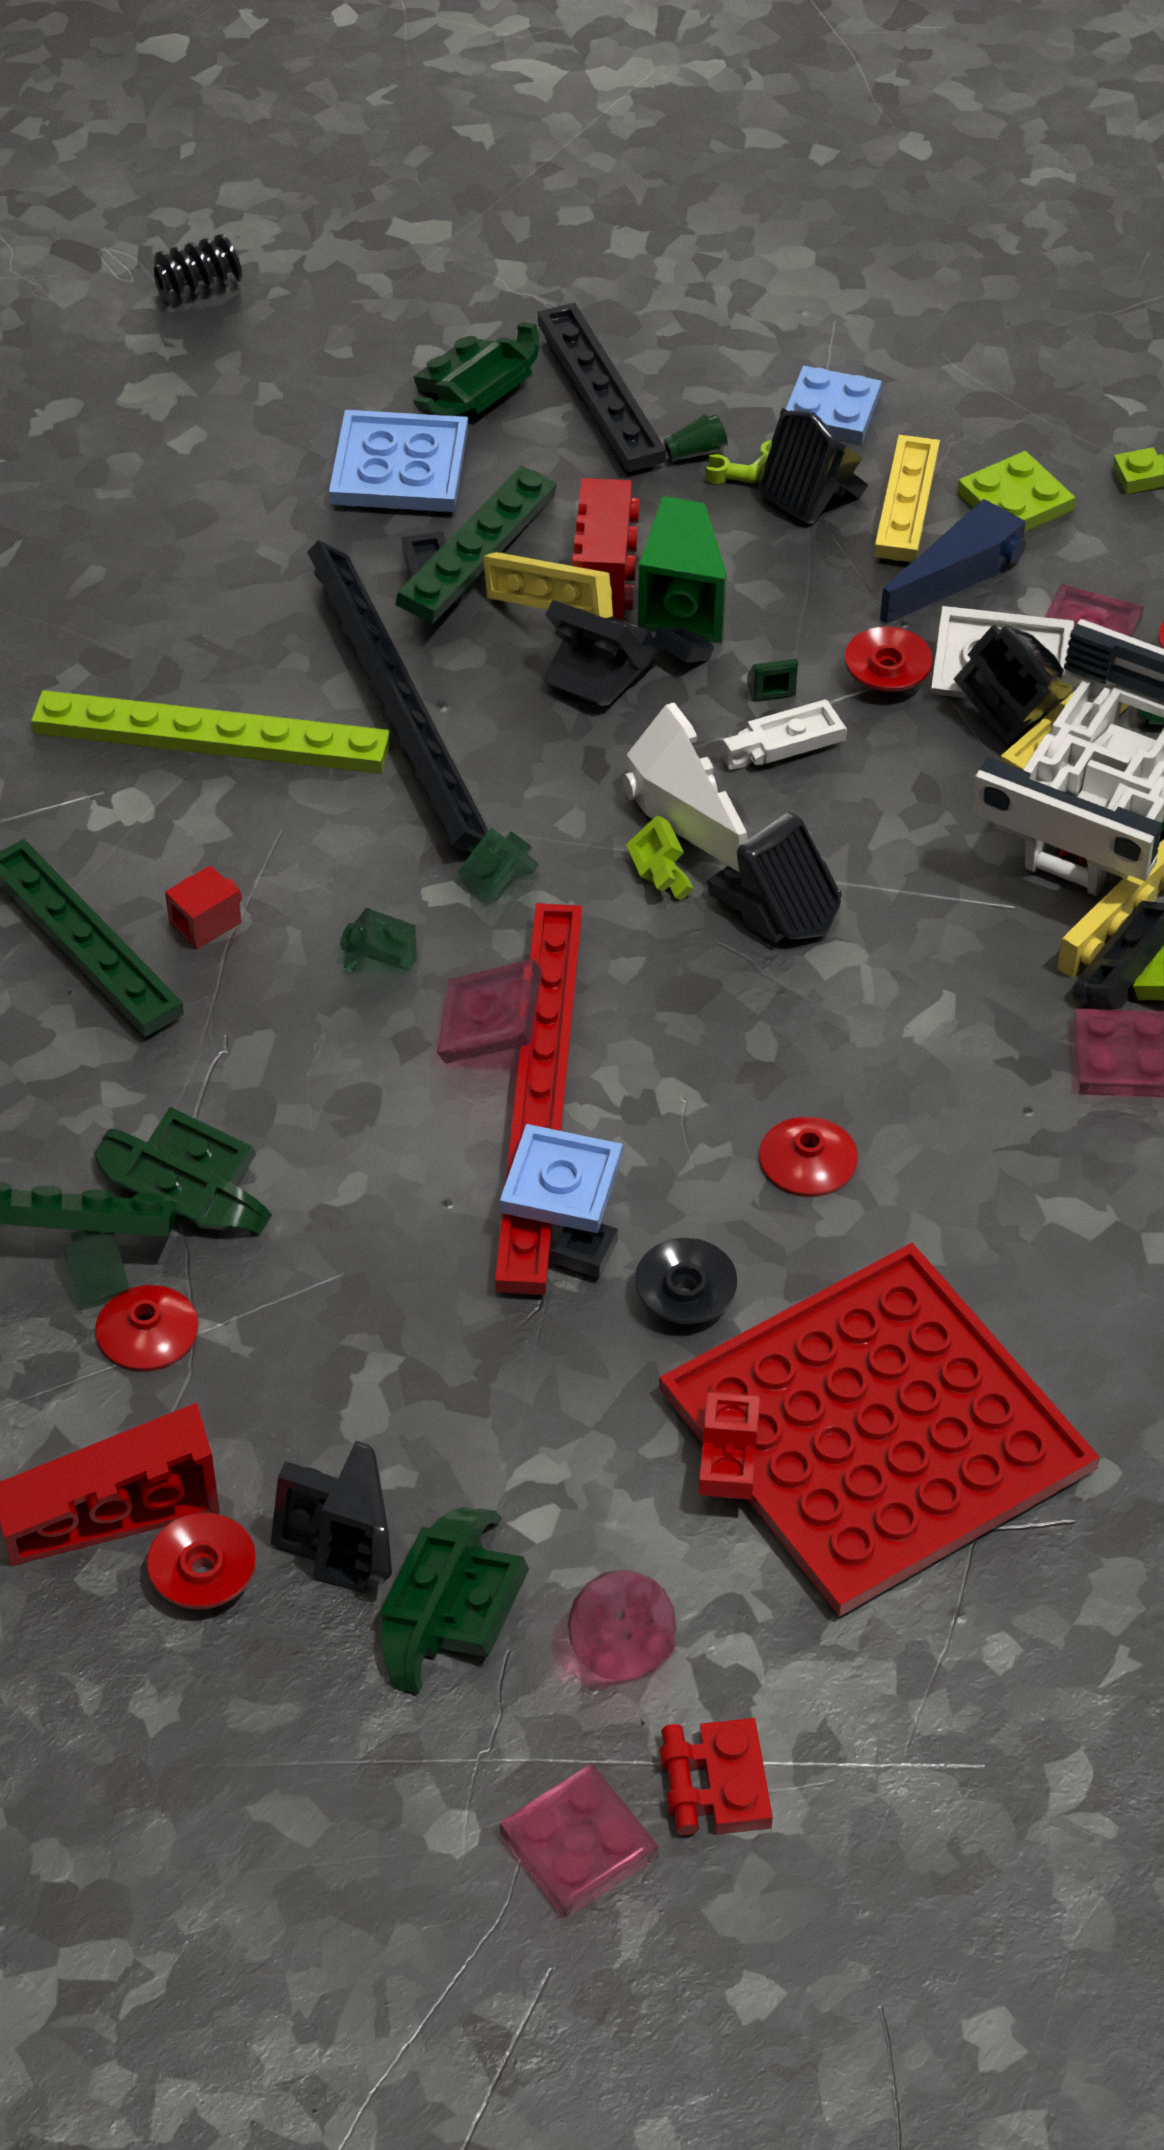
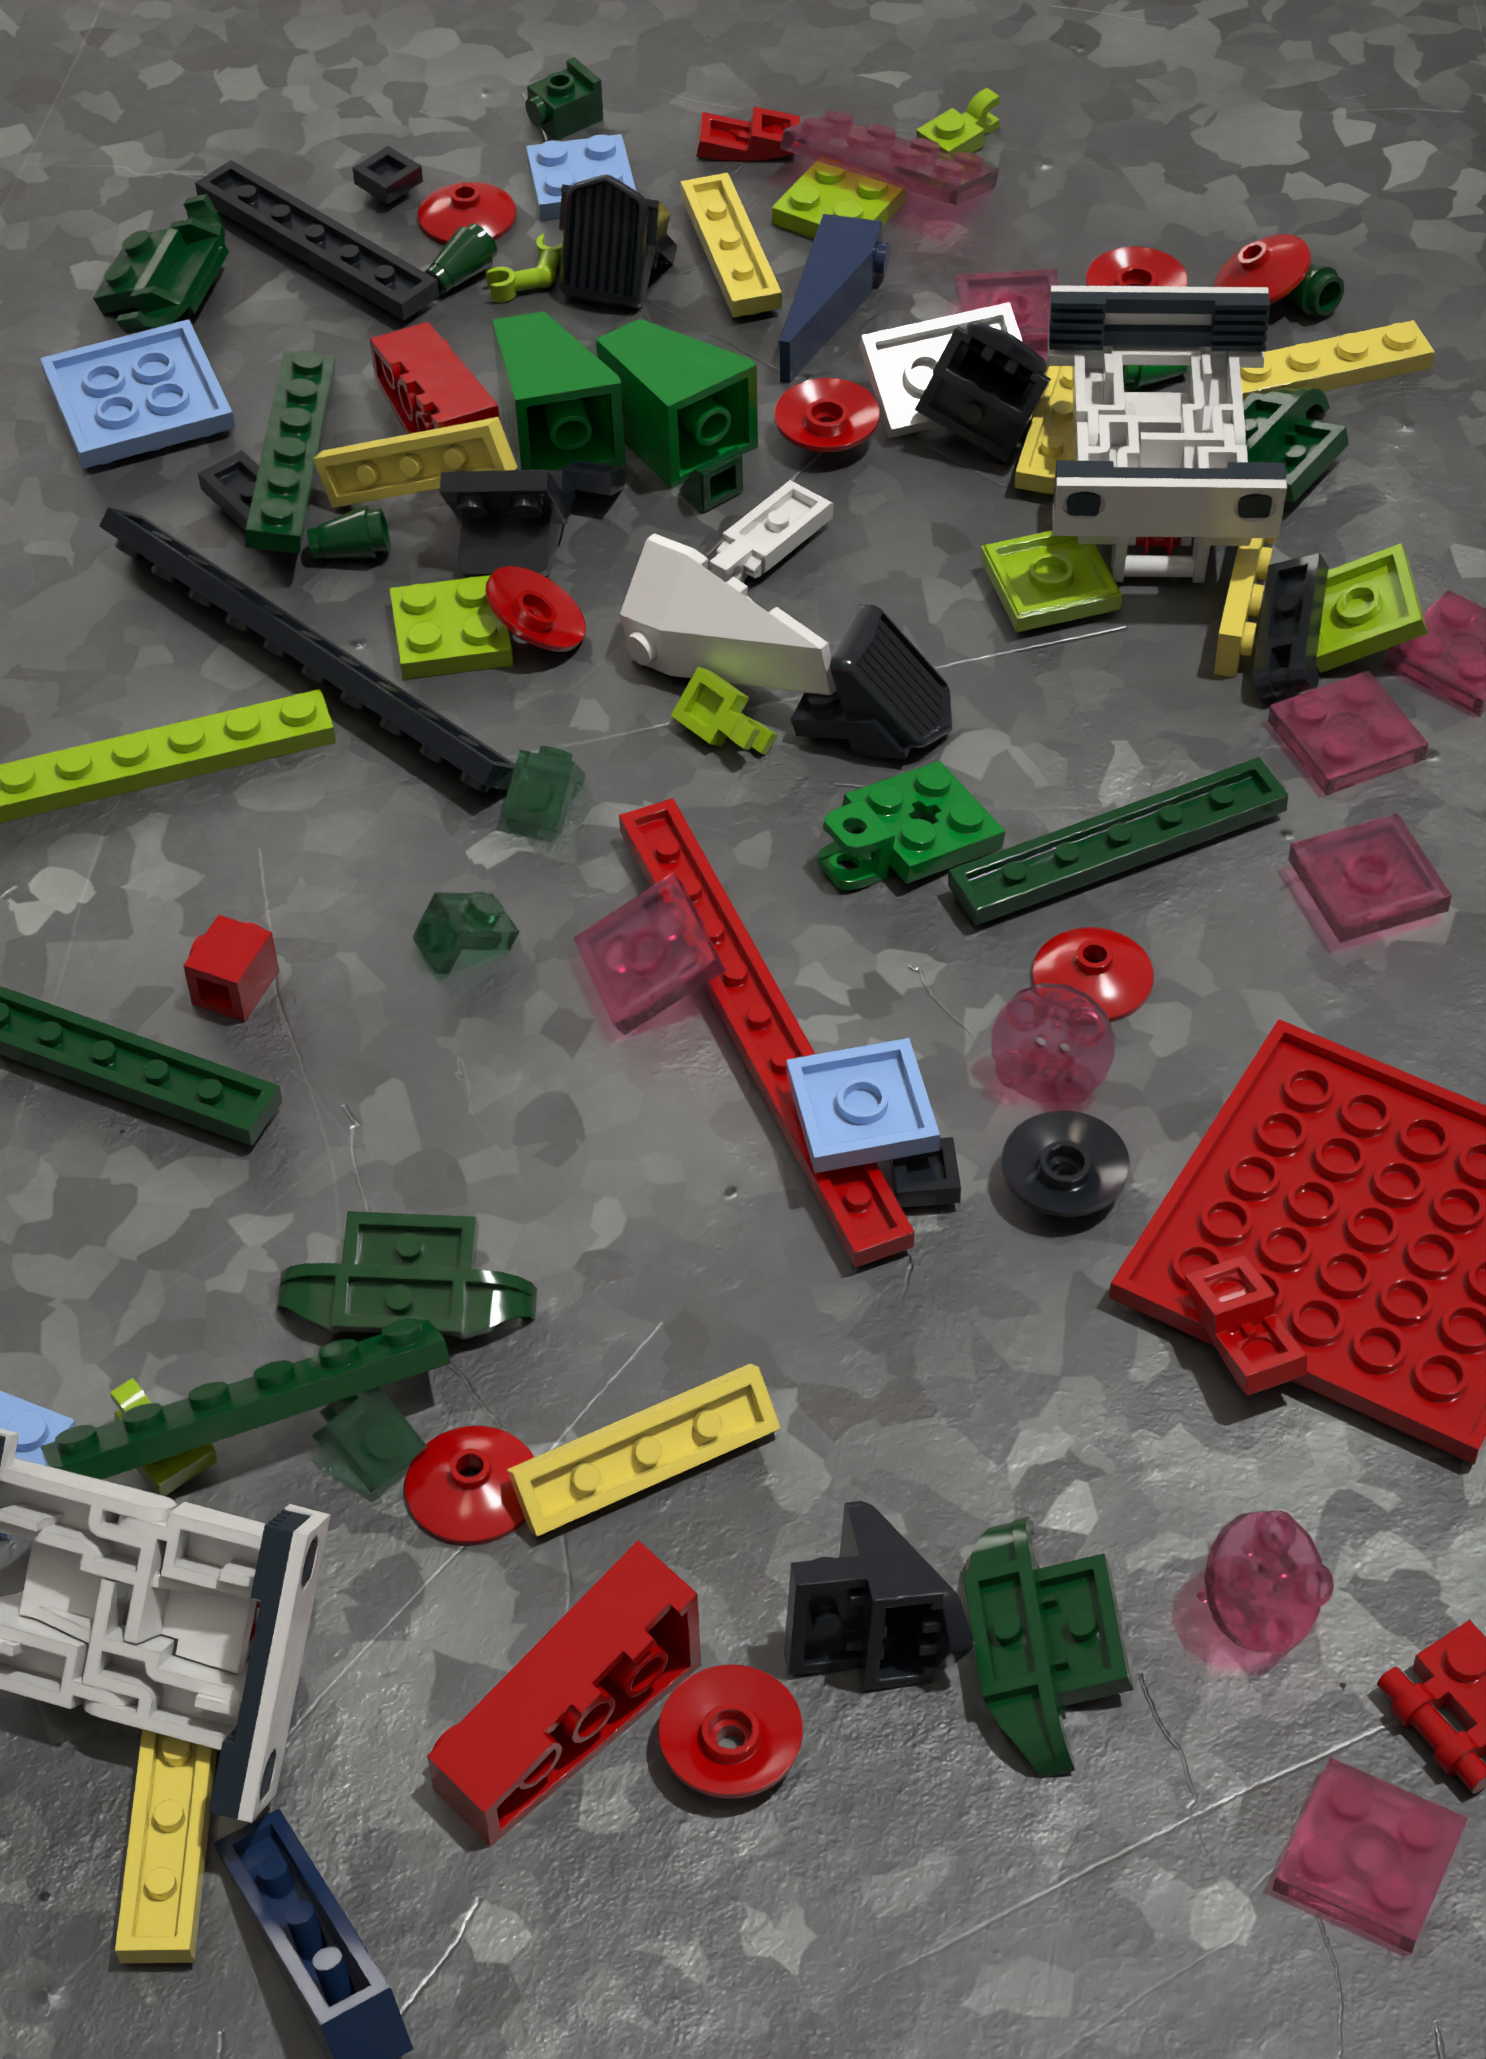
camera: 25 degrees left, 0 degrees up
none -> dark green cone [307,505,391,561]
none -> black plate [352,146,423,204]
none -> lime plate [390,575,513,680]
none -> red dish [418,182,516,245]
none -> red dish [485,566,586,652]
none -> light yellow plate [507,1364,781,1536]
none -> dark green brick [525,57,604,141]
none -> green slope [596,319,758,489]
none -> red slope [696,106,800,161]
none -> clear pink plate [780,111,999,205]
none -> green plate [817,760,1006,890]
none -> dark green plate [948,757,1289,926]
none -> lime plate [980,530,1122,633]
none -> clear pink plate [991,983,1115,1104]
none -> clear pink plate [1288,813,1452,943]

